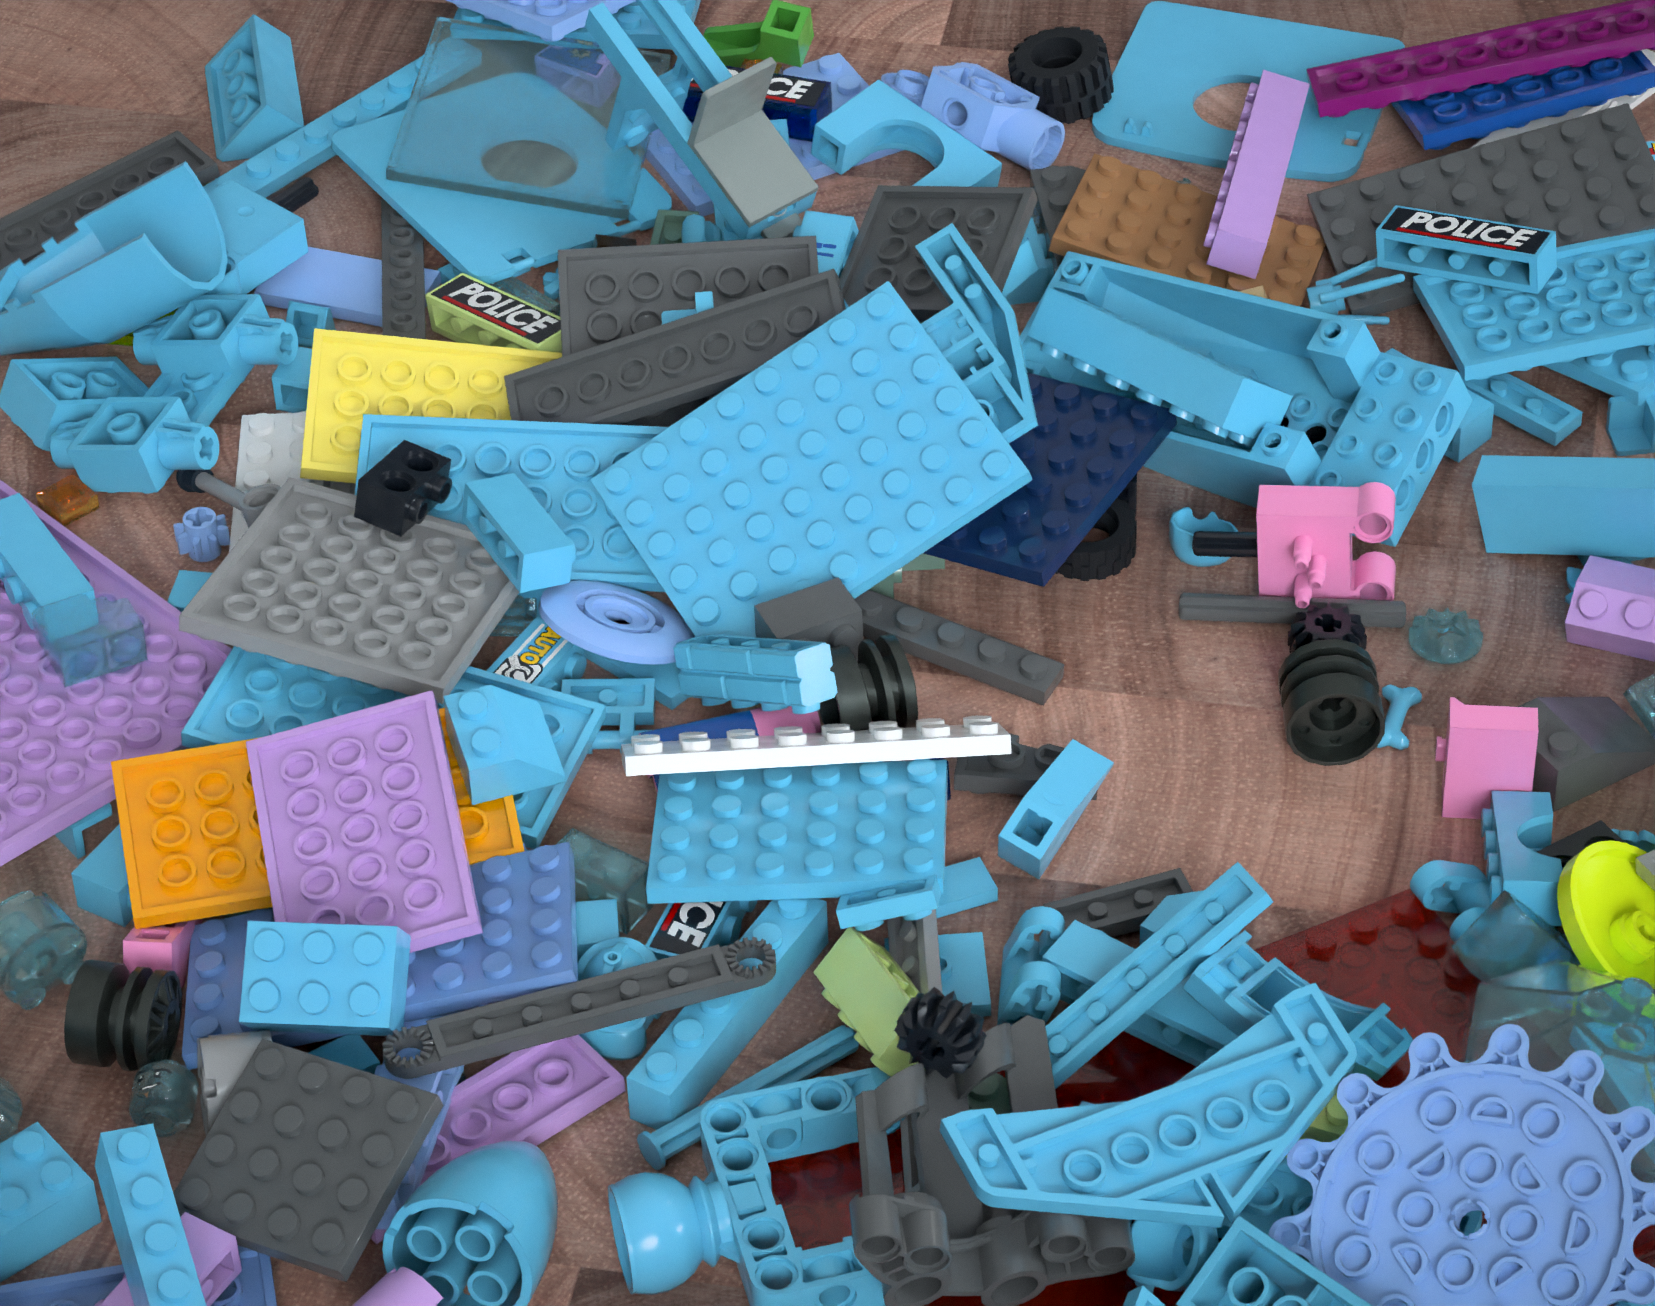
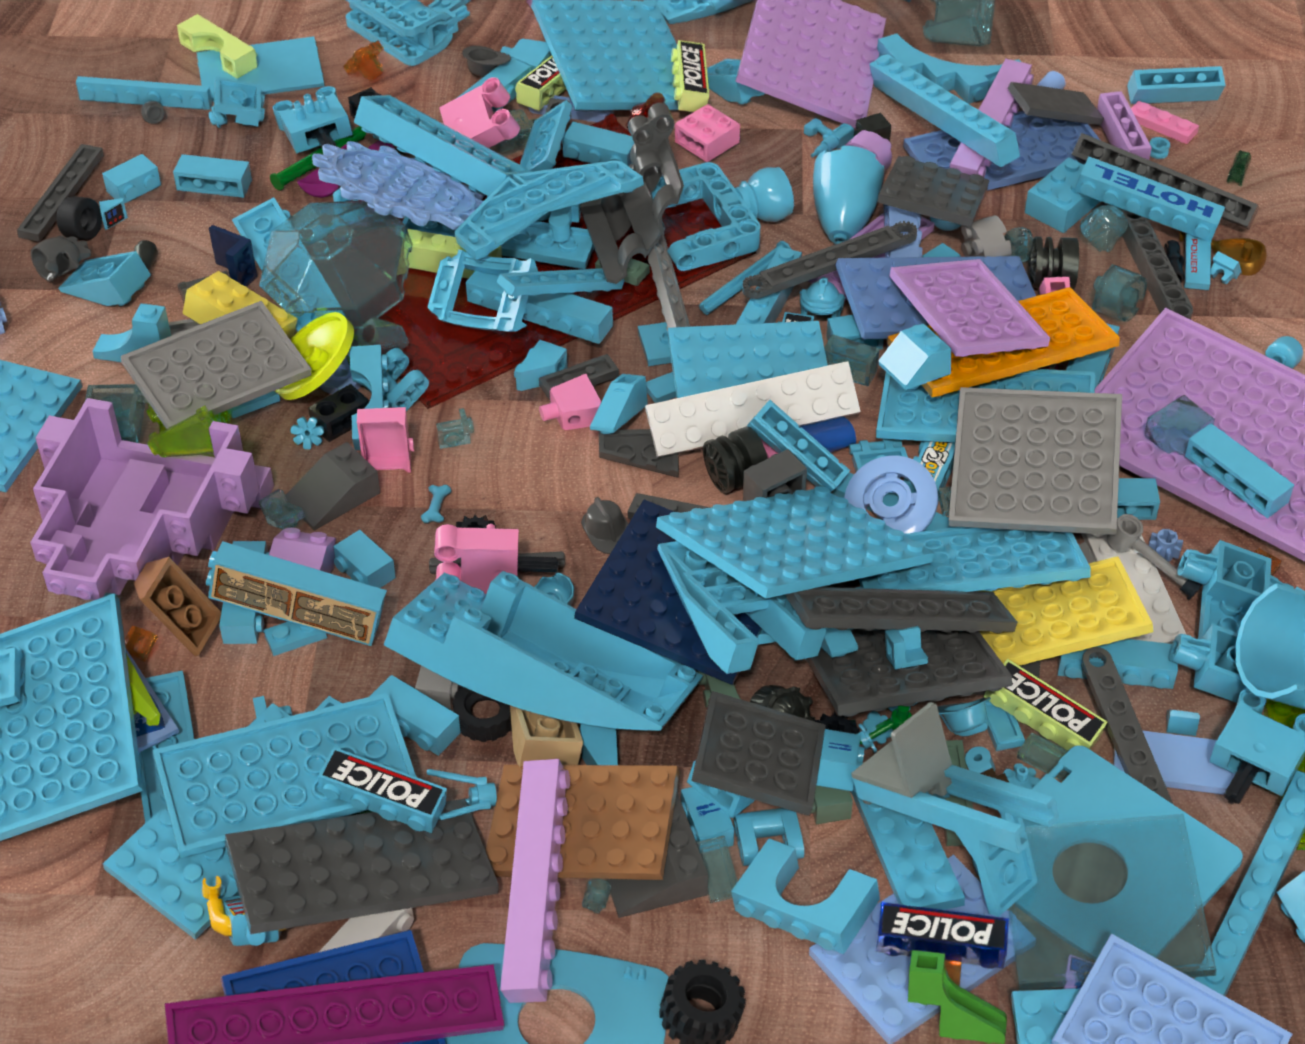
camera: 170 degrees right, 5 degrees up
medium azure brick [239,921,411,1036] -> none
black brick [354,440,452,537] -> none
medium azure brick [462,473,576,593] -> none
yellowish green brick [813,927,925,1077] -> none
medium azure plate [836,875,941,931] -> none
light blue brick [881,62,1065,171] -> none
black gear [894,987,987,1079] -> none
medium azure connector [997,906,1065,1026] -> none
medium azure brick [1027,287,1293,447] -> none
pearl dark grey wheel [1278,639,1385,766] -> none
clear light blue gear [1409,606,1483,664] -> none
none -> medium azure brick [333,530,396,588]
none -> clear light blue bracket [436,408,474,449]
none -> bright pink torso [539,374,601,430]
none -> dark grey piece [581,497,628,554]

